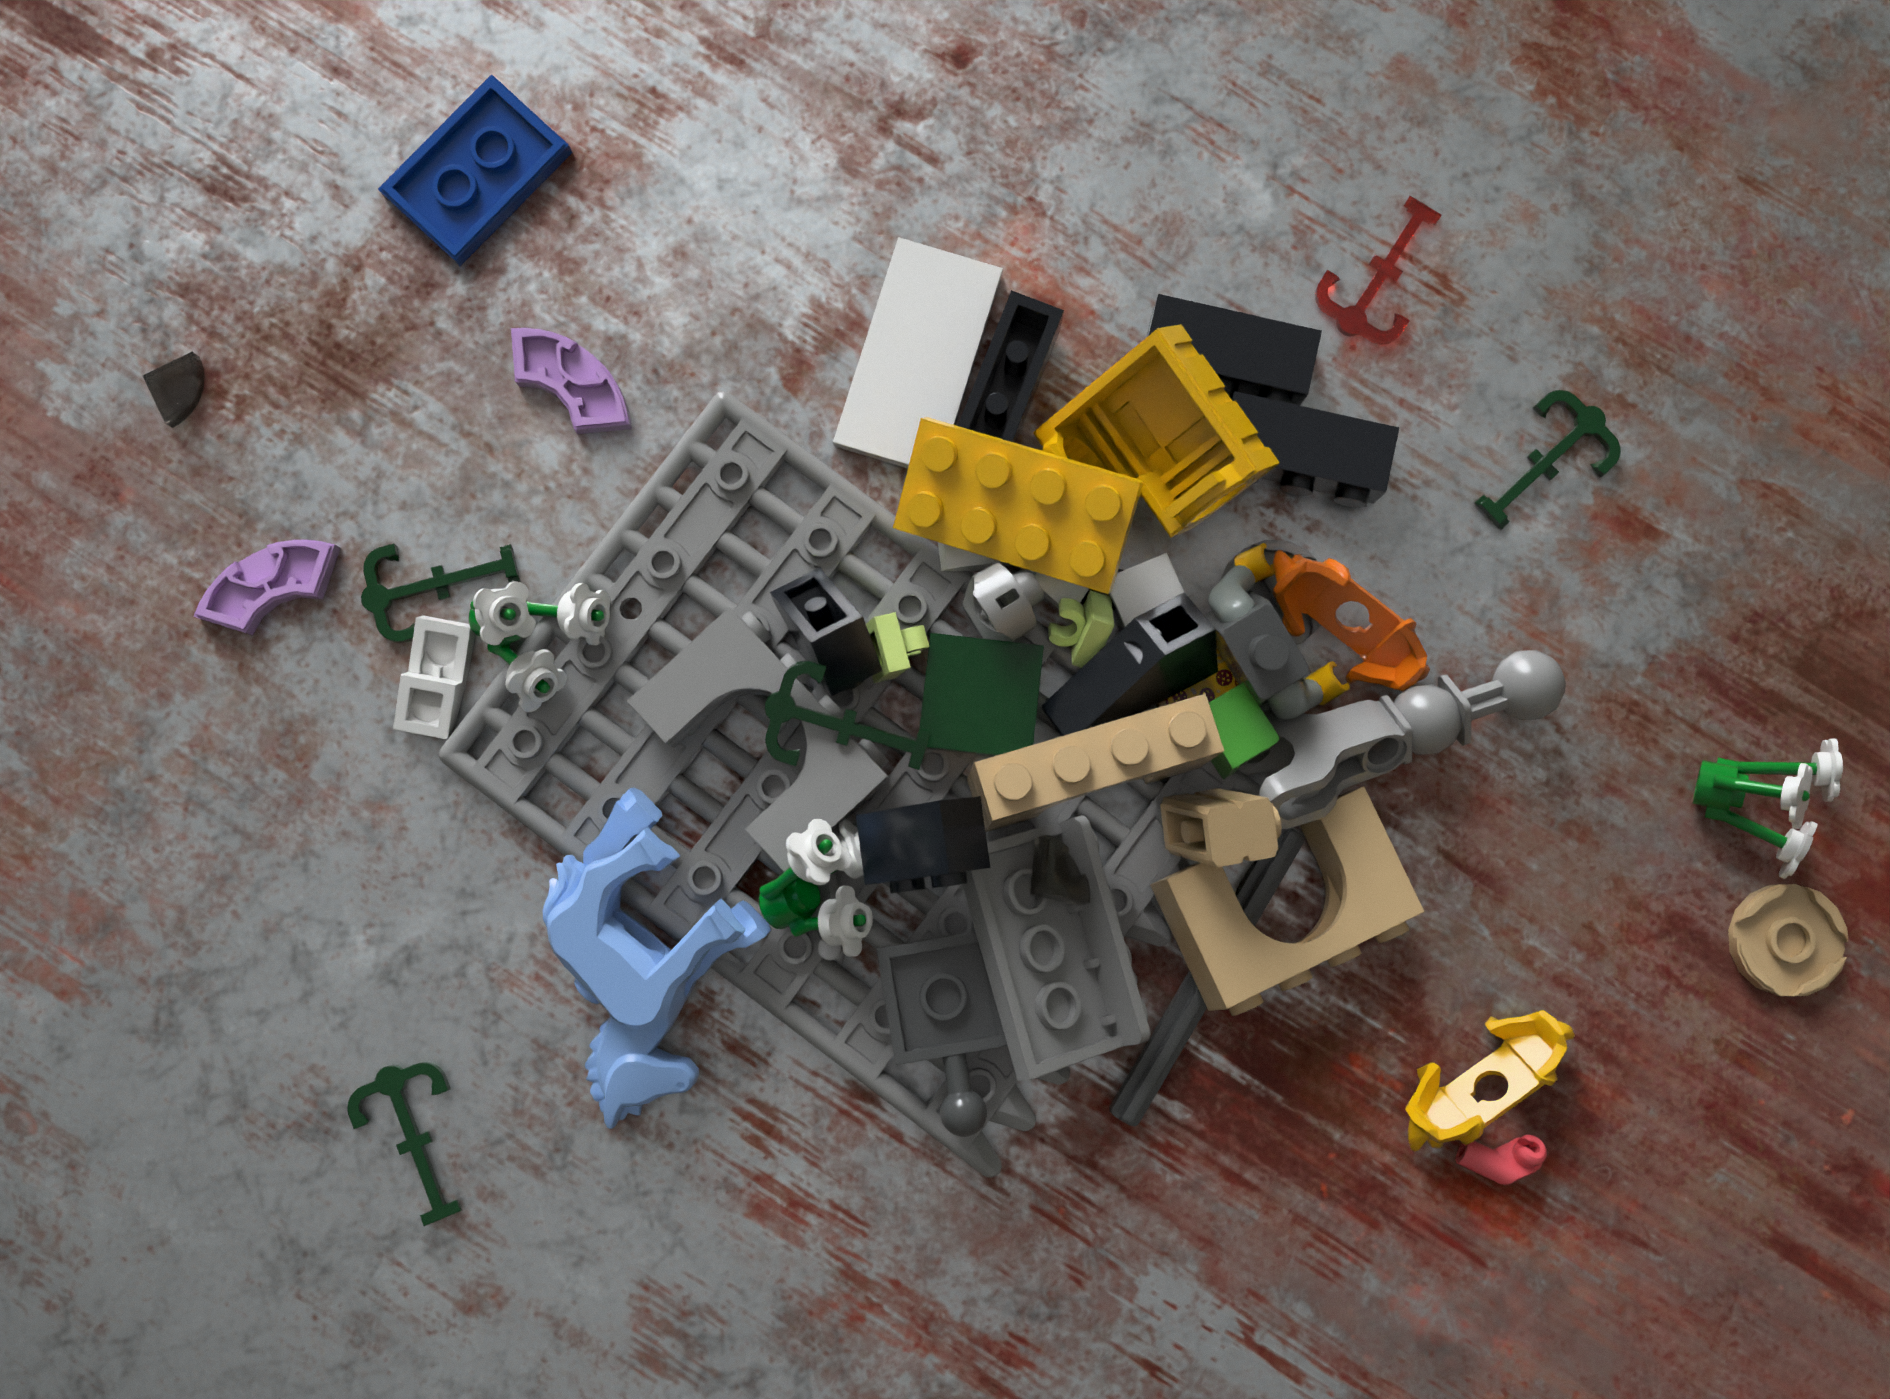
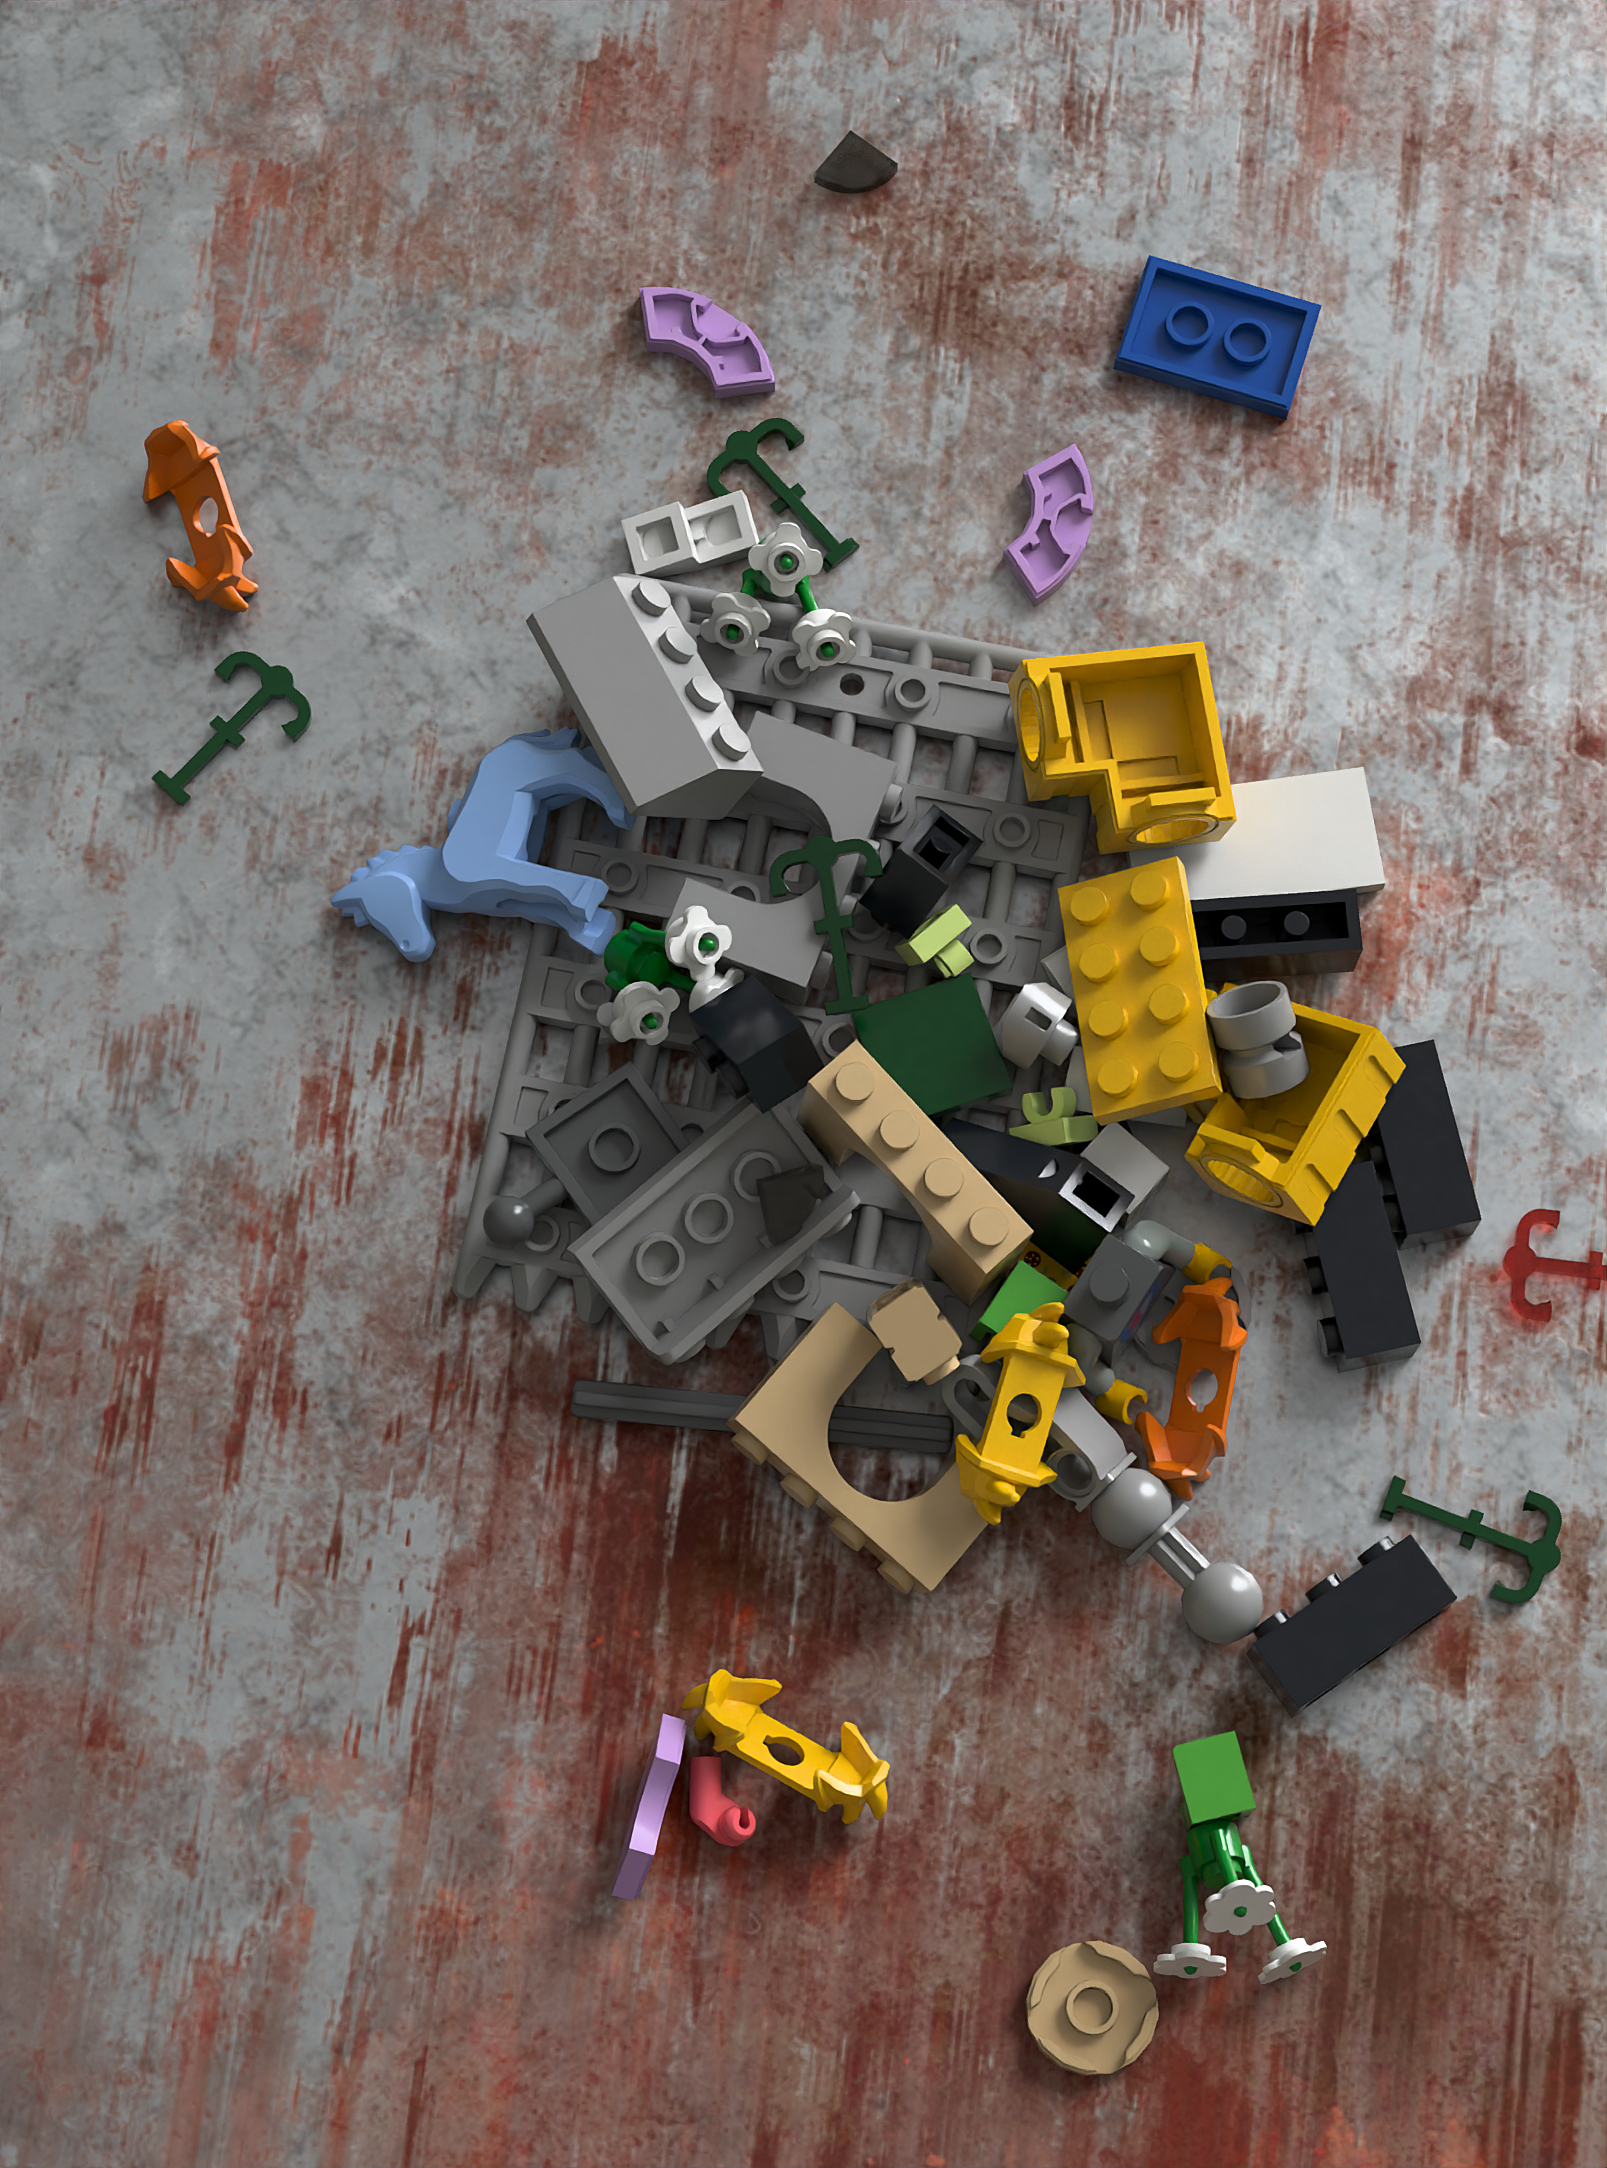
camera: 60 degrees right, 10 degrees down
none -> orange piece [141,420,258,612]
none -> light grey slope [526,576,764,820]
none -> lavender tile [611,1714,687,1902]
none -> yellow piece [954,1302,1086,1525]
none -> yellow piece [1008,641,1237,854]
none -> bright green panel [1172,1731,1256,1832]
none -> light grey wheel [1207,981,1310,1099]
none -> black brick [1246,1534,1457,1718]

